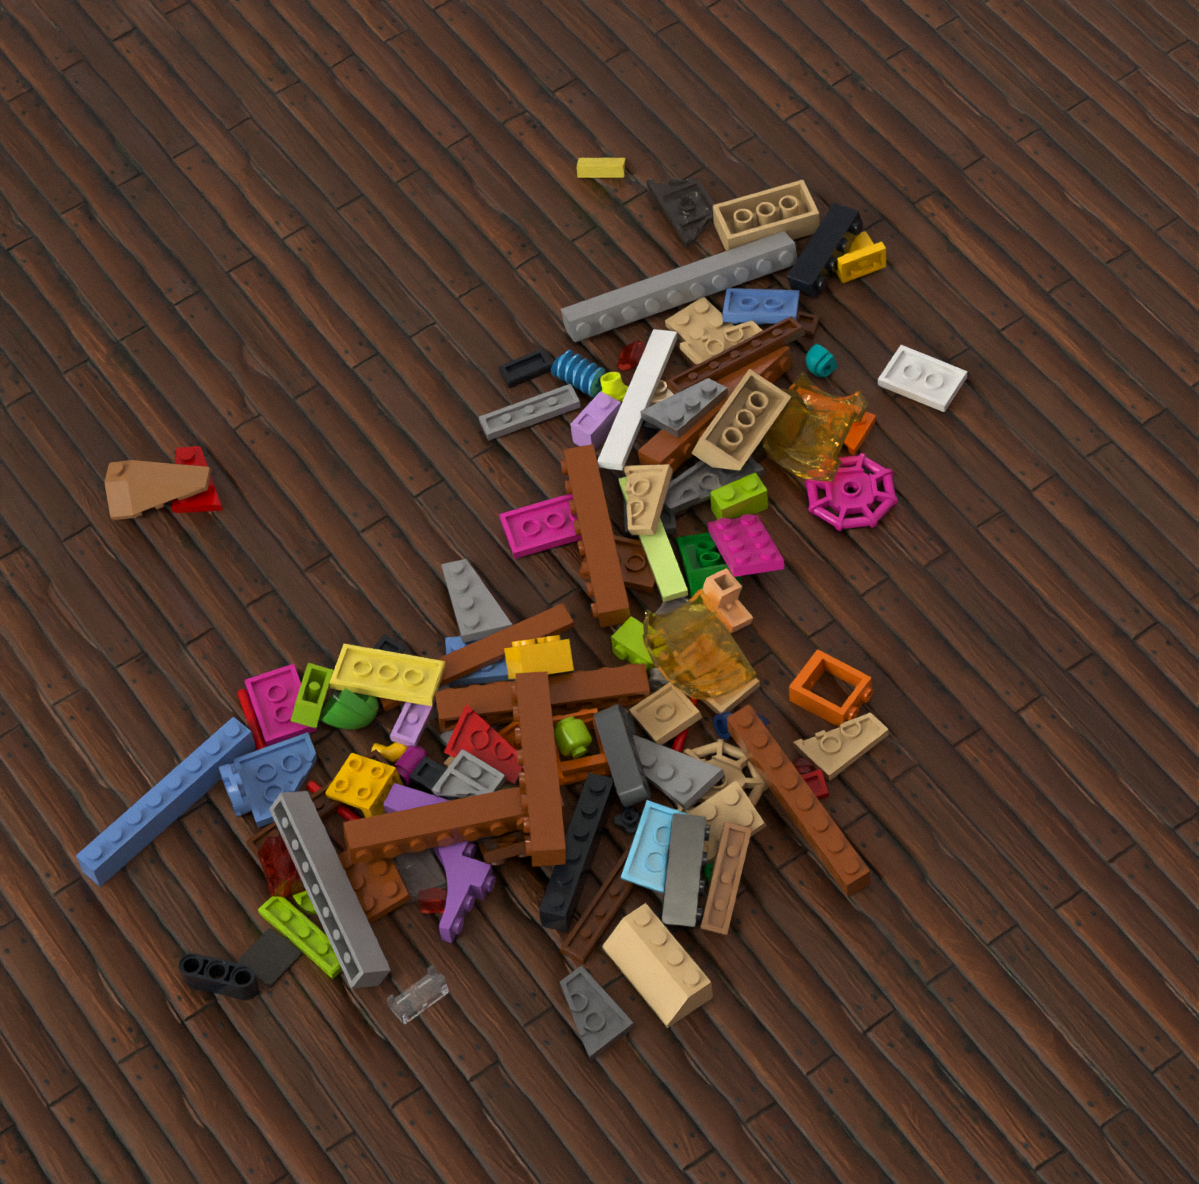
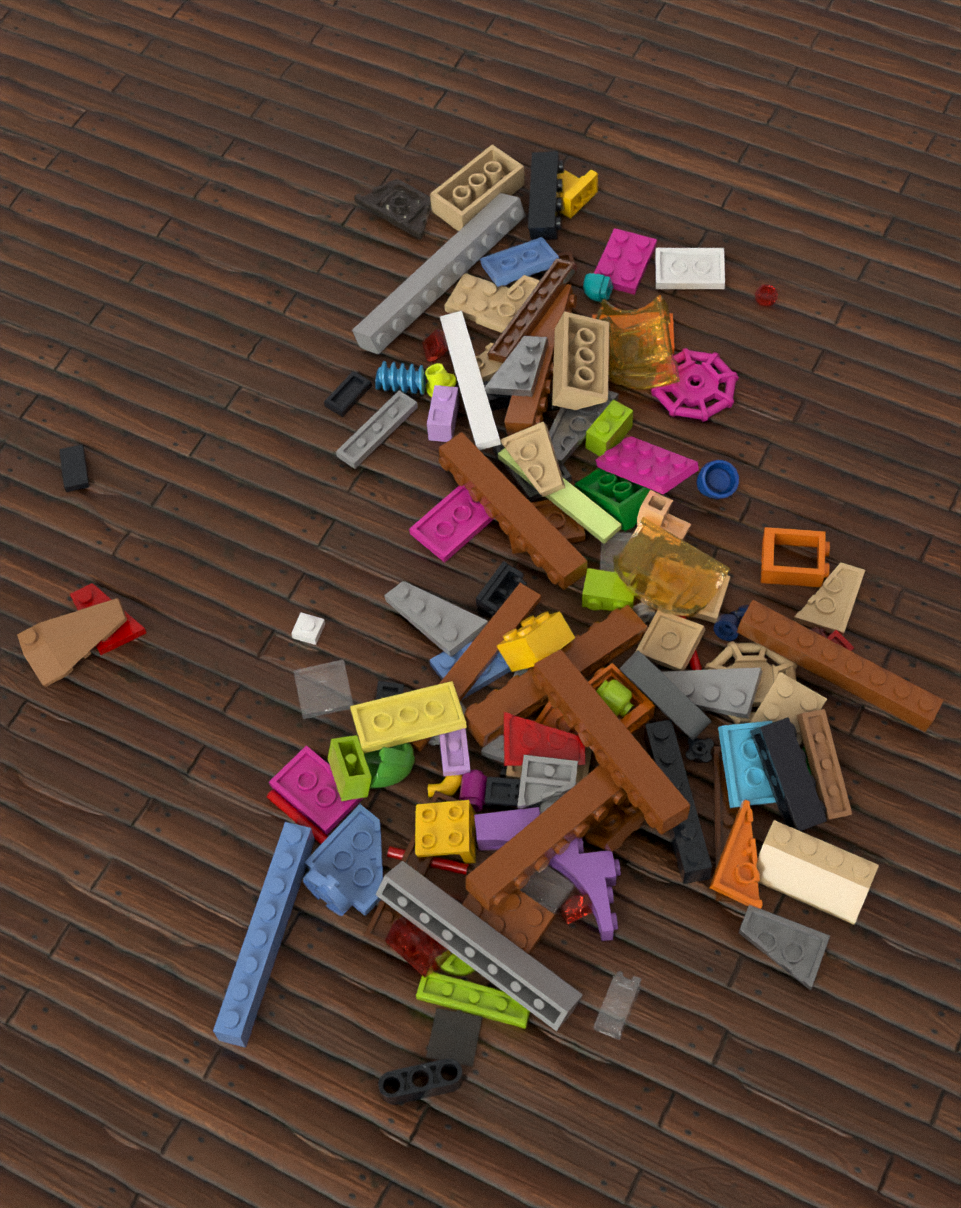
camera: 30 degrees left, 5 degrees up
light yellow slope [577,158,626,178] -> none
none -> black tile [59,444,90,492]
none -> white plate [291,613,325,645]
none -> clear tile [293,659,353,719]
none -> black hinge [476,561,527,618]
none -> dark pink plate [594,228,657,295]
none -> blue hat [696,460,739,499]
none -> orange wing [709,800,763,909]
none -> clear red plate [755,284,778,306]

